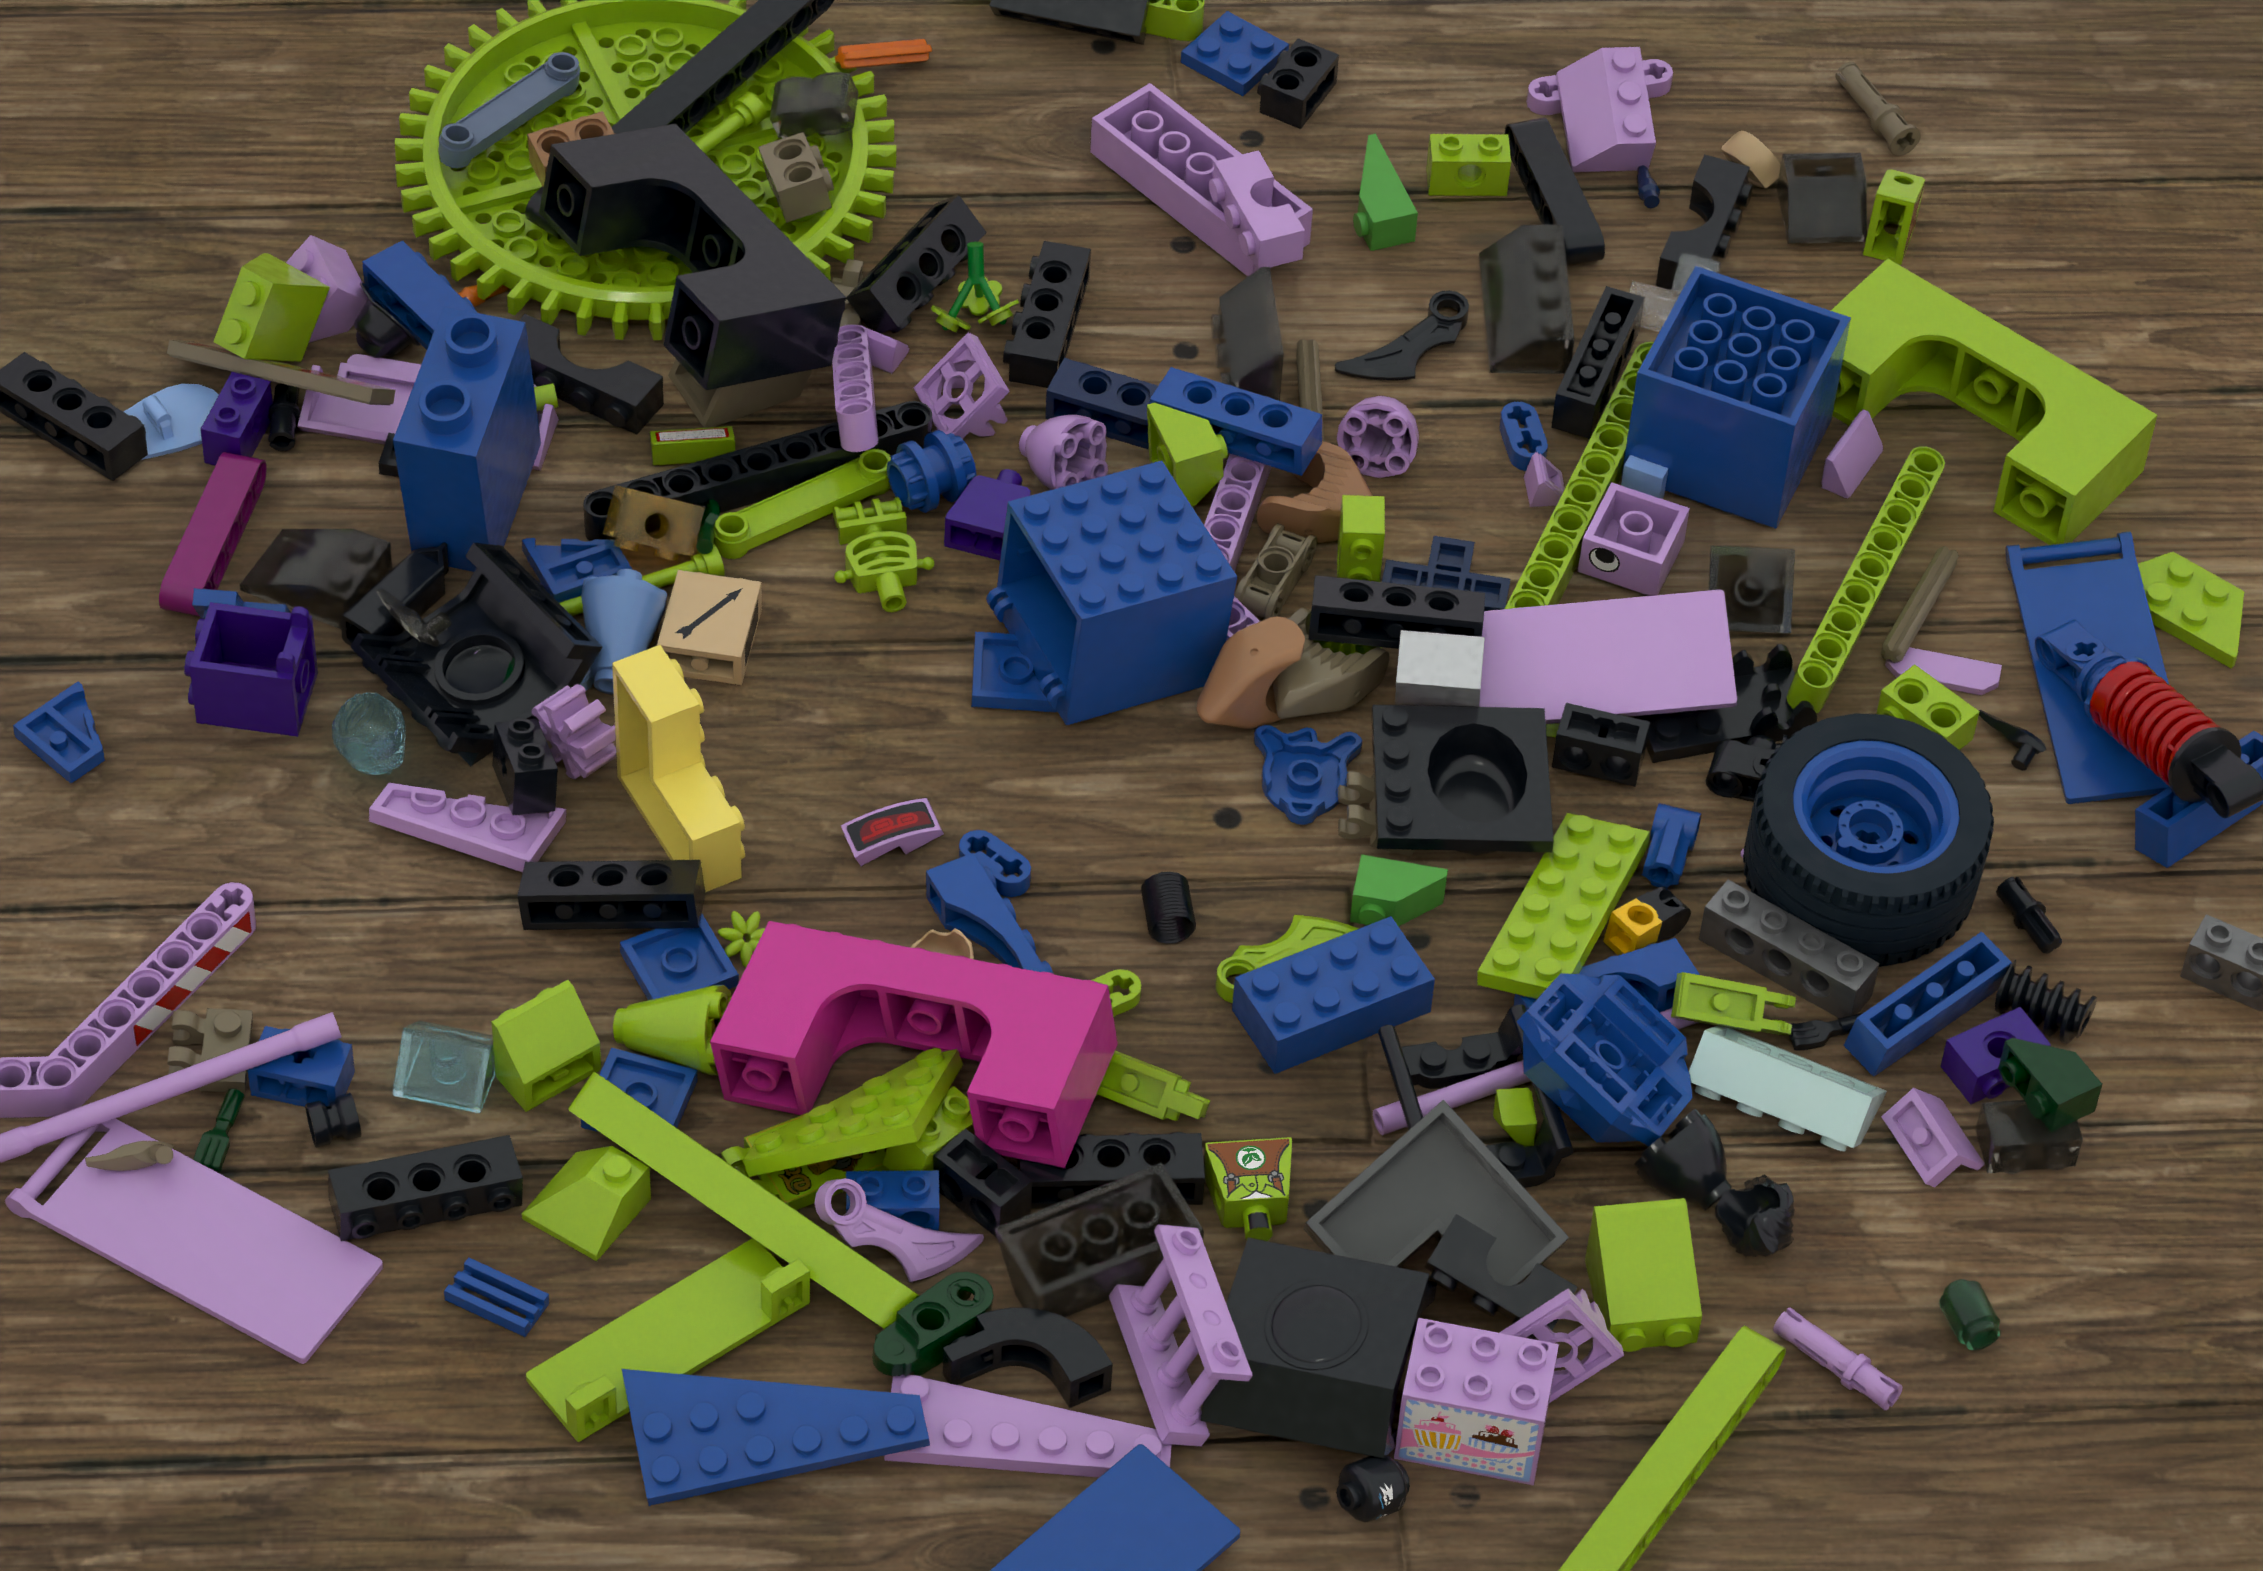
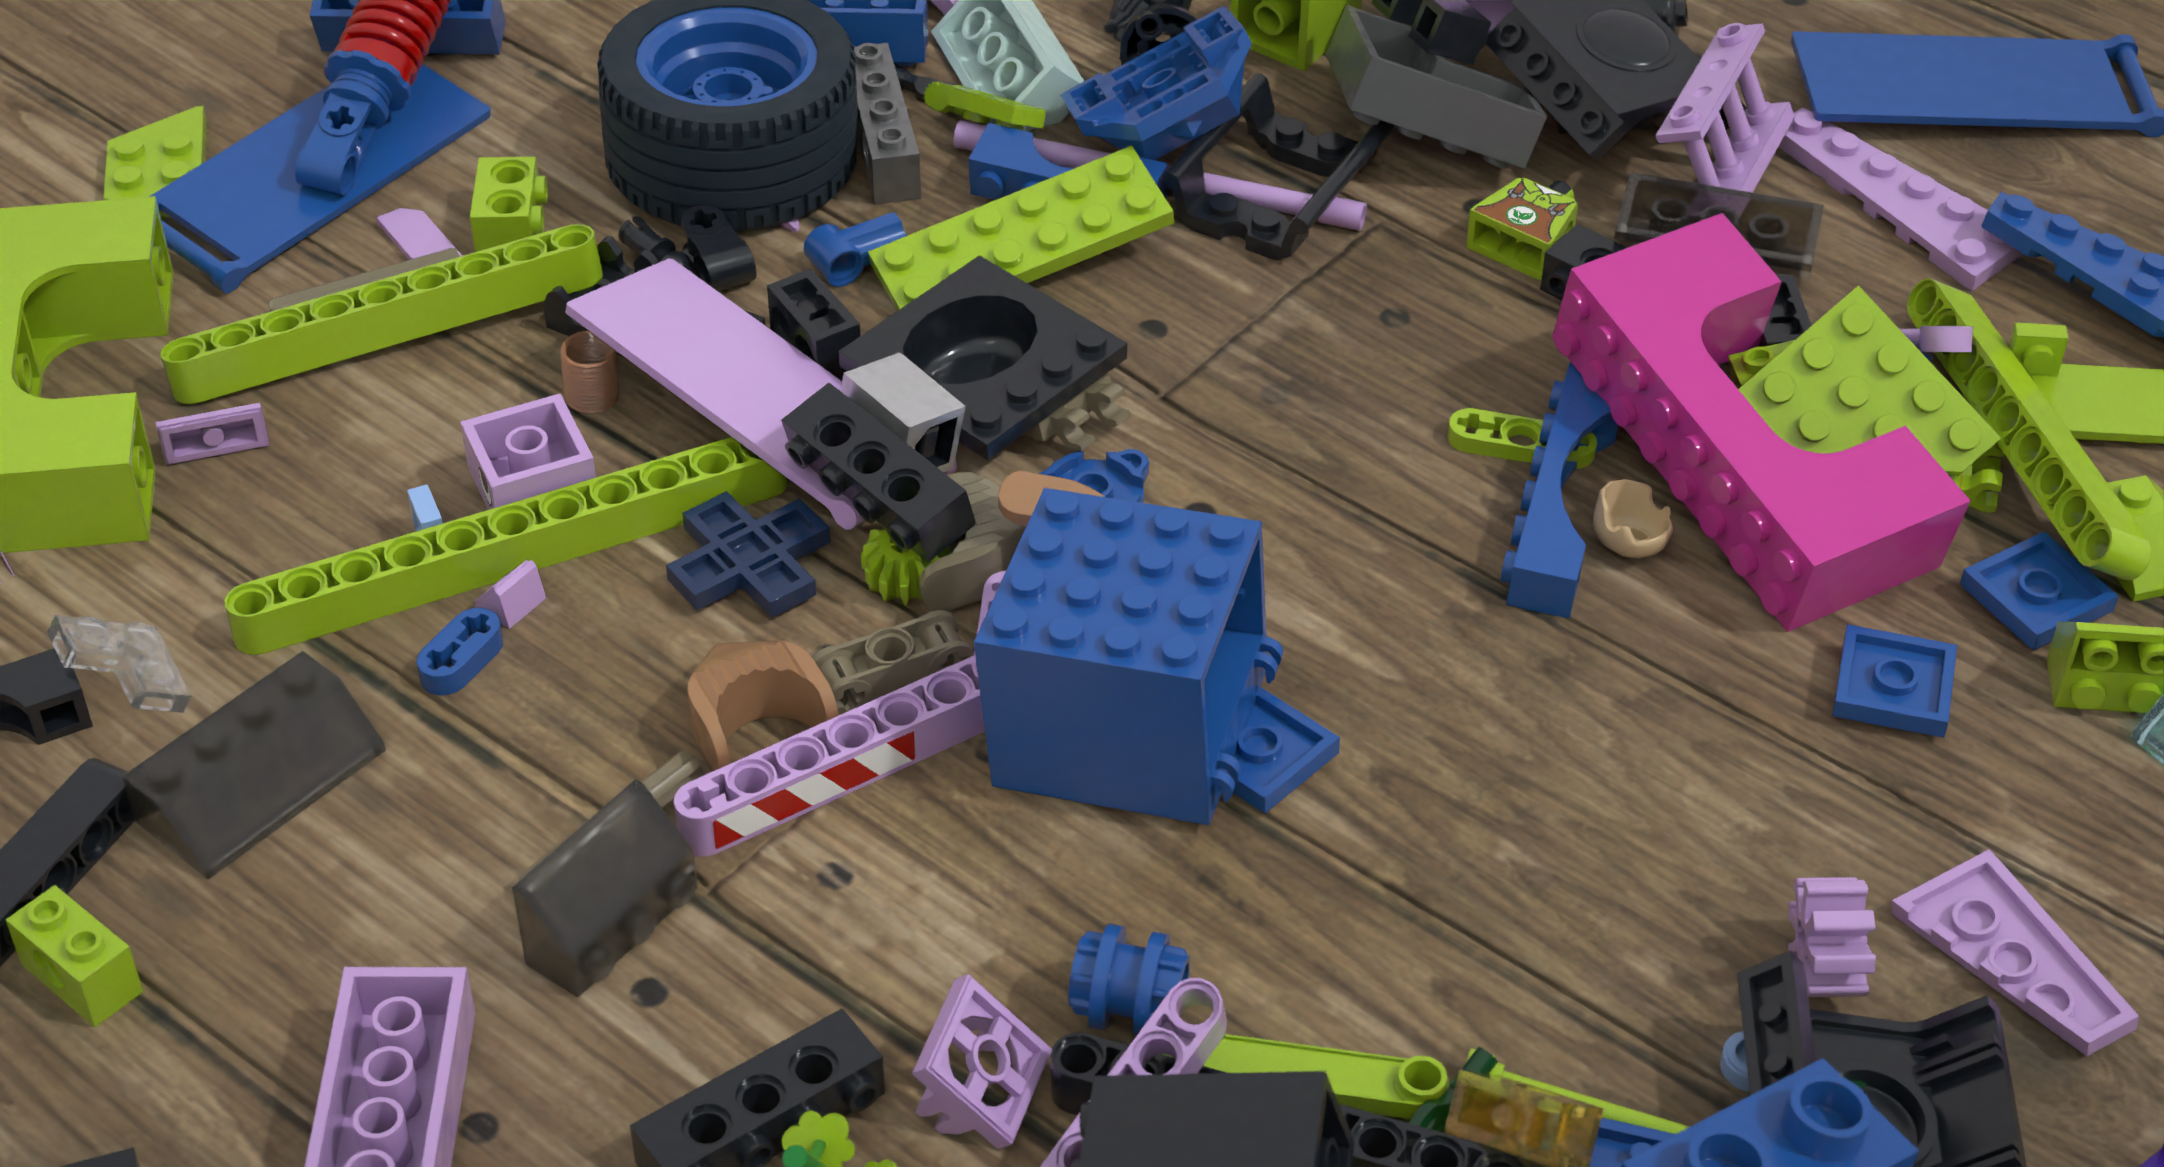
camera: 135 degrees left, 5 degrees down
clear light blue hair [332,692,406,775] -> none
black brick [492,718,558,815] -> none
black brick [517,860,706,930] -> none
medium blue cone [581,569,667,694] -> none
light yellow piece [612,645,745,892] -> none
lime cone [613,985,732,1075] -> none
tan brick [657,570,762,685] -> none
lime plant [718,911,765,968] -> none
lime torso [833,497,935,612] -> none
slope [841,798,944,866] -> none
dark green piece [872,1272,994,1376] -> none
black arch [943,1308,1113,1408] -> none
dark purple torso [944,469,1031,561] -> none
blue beam [959,830,1031,897] -> none
lavender piece [1019,415,1108,490] -> none
dark blue brick [1045,358,1158,450] -> none
lime hinge [1097,1051,1211,1121] -> none
black piece [1141,871,1196,944] -> none
lime slope [1147,403,1228,508] -> none
blue brick [1150,367,1322,476] -> none
lavender arch [1209,150,1305,270] -> none
lime piece [1215,915,1359,1003] -> none
blue brick [1232,916,1435,1074] -> none
black piece [1335,290,1469,380] -> none
lavender piece [1337,396,1419,478] -> none
lime brick [1337,495,1385,582] -> none
bright green slope [1350,854,1448,927] -> none
bright green slope [1353,134,1418,251] -> none
lime slope [1493,1088,1537,1147] -> none
black brick [1551,286,1645,439] -> none
yellow leg [1603,886,1691,955] -> none
blue piece [1622,266,1851,529] -> none
clear smoke slope [1708,545,1795,633] -> none
black bar [1979,710,2047,771] -> none

